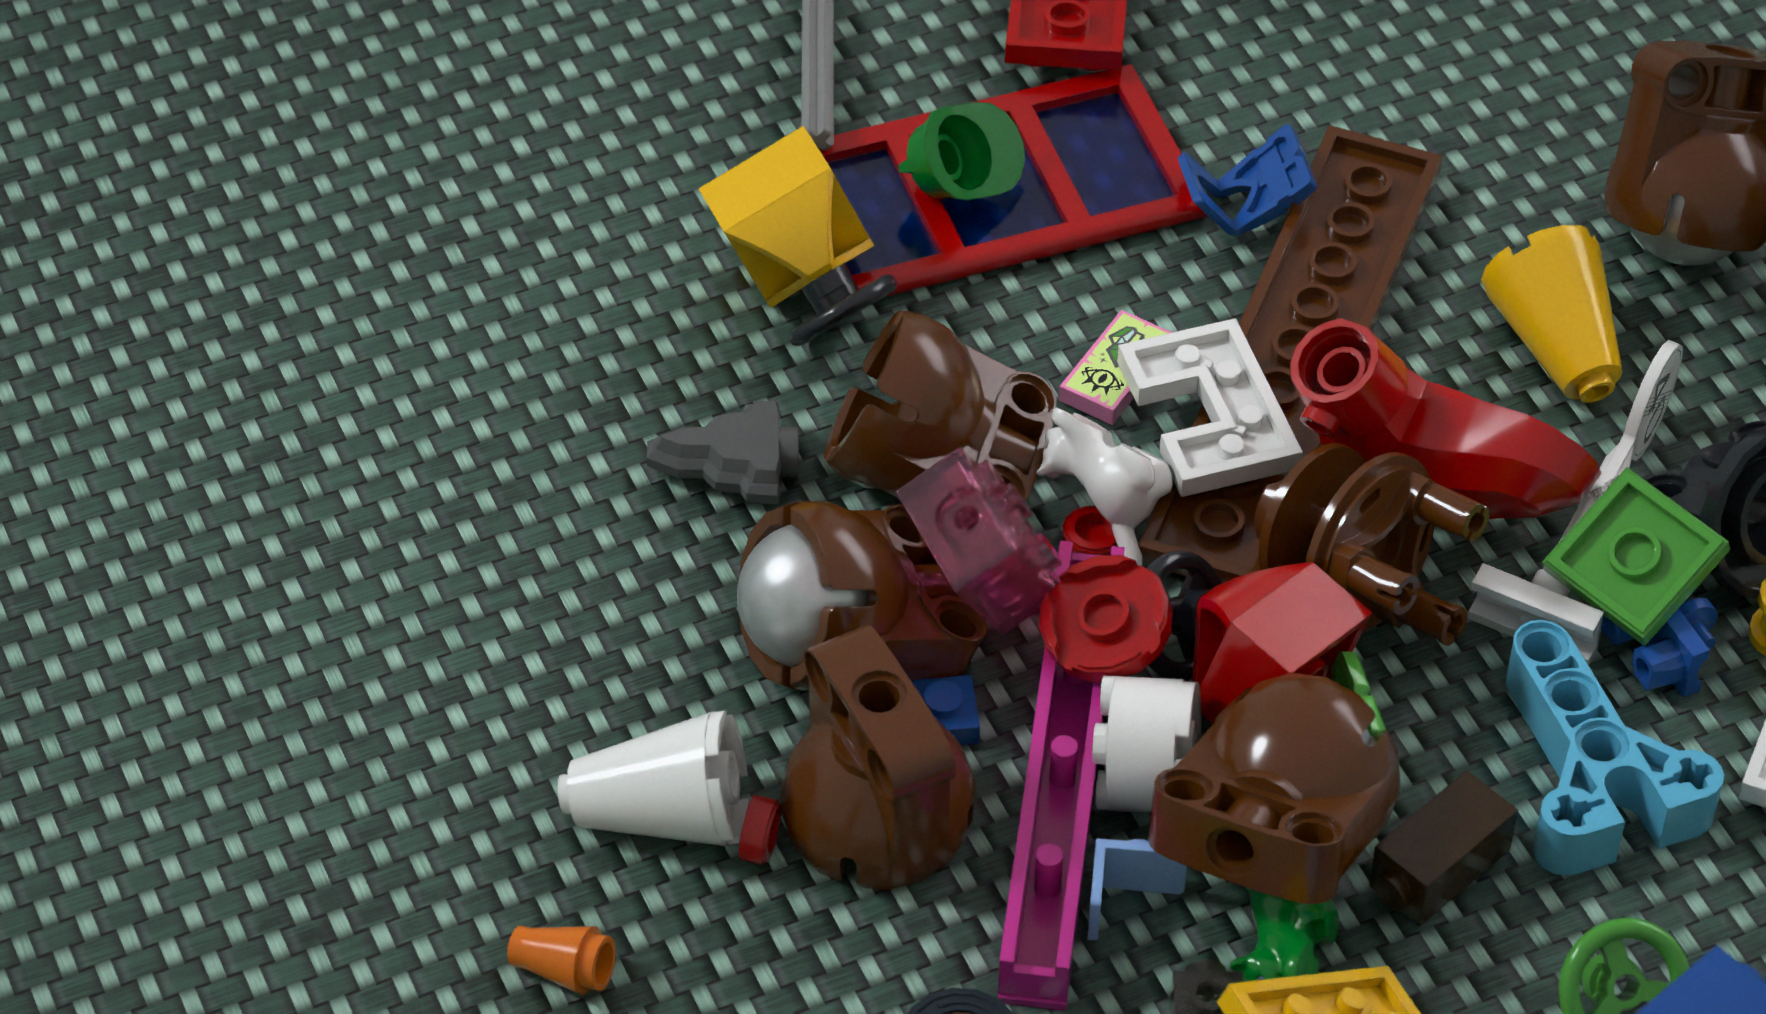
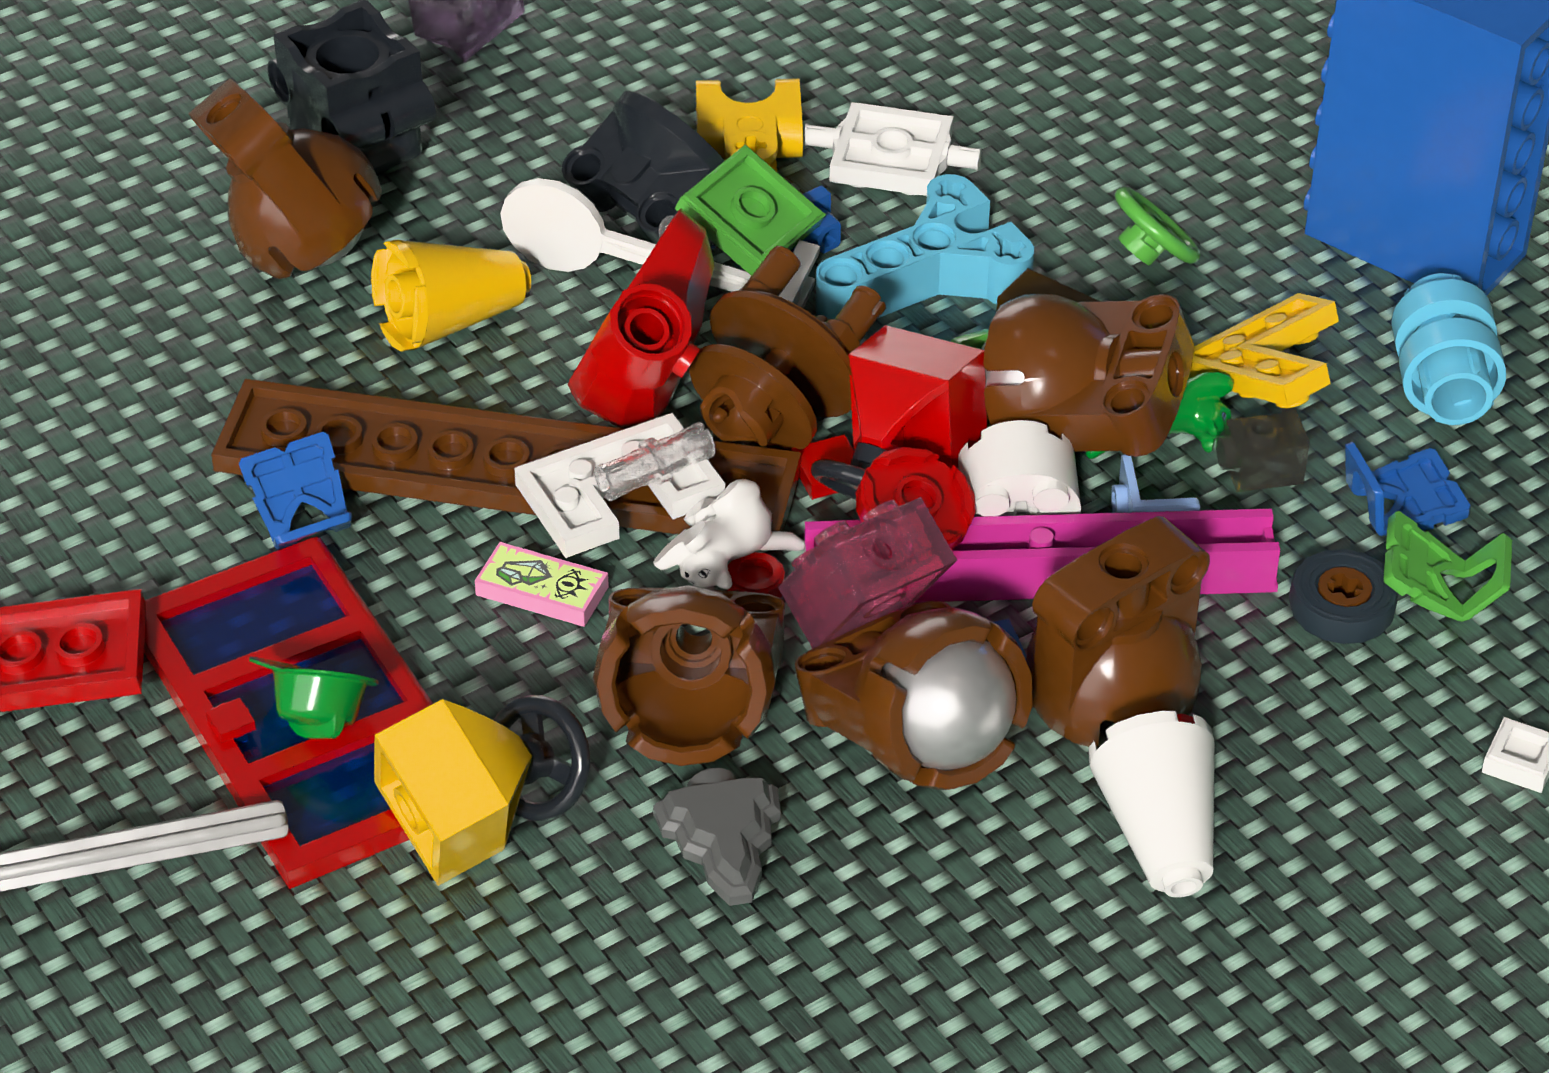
camera: 100 degrees left, 5 degrees down
orange cone [507,925,616,995] -> none
none -> clear pin [594,422,715,501]

